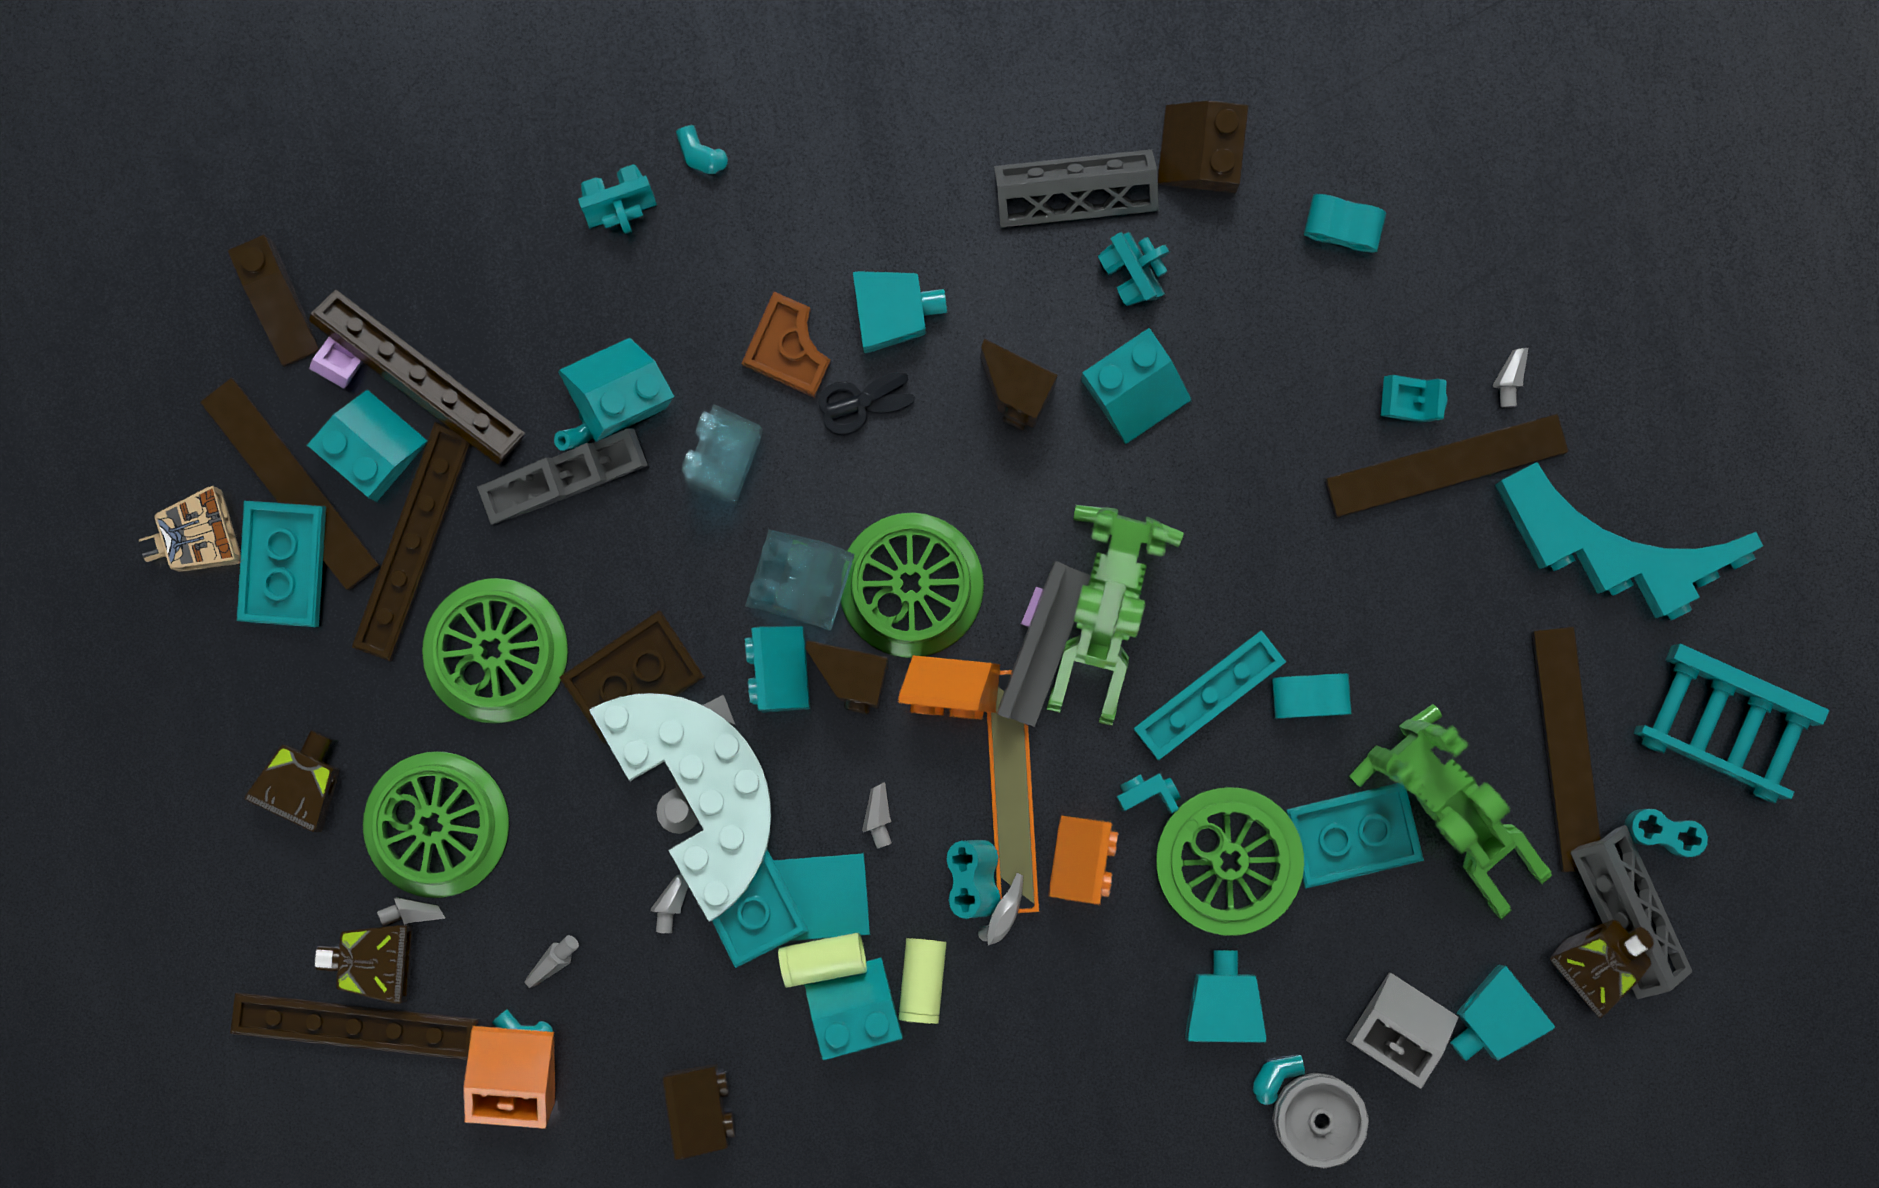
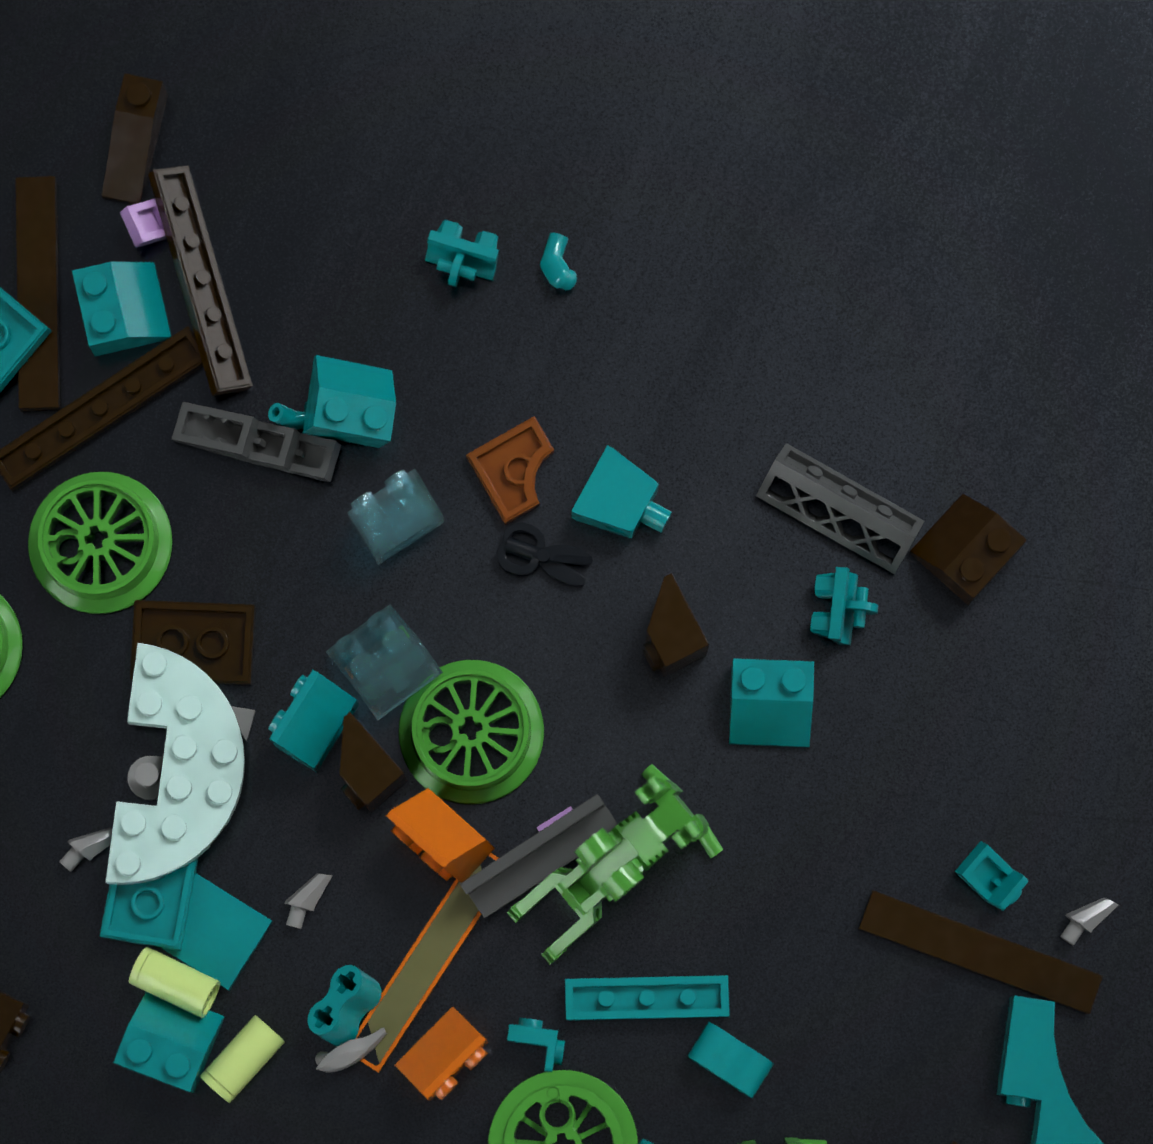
camera: 35 degrees right, 5 degrees down
teal axle [1304,194,1387,253] -> none

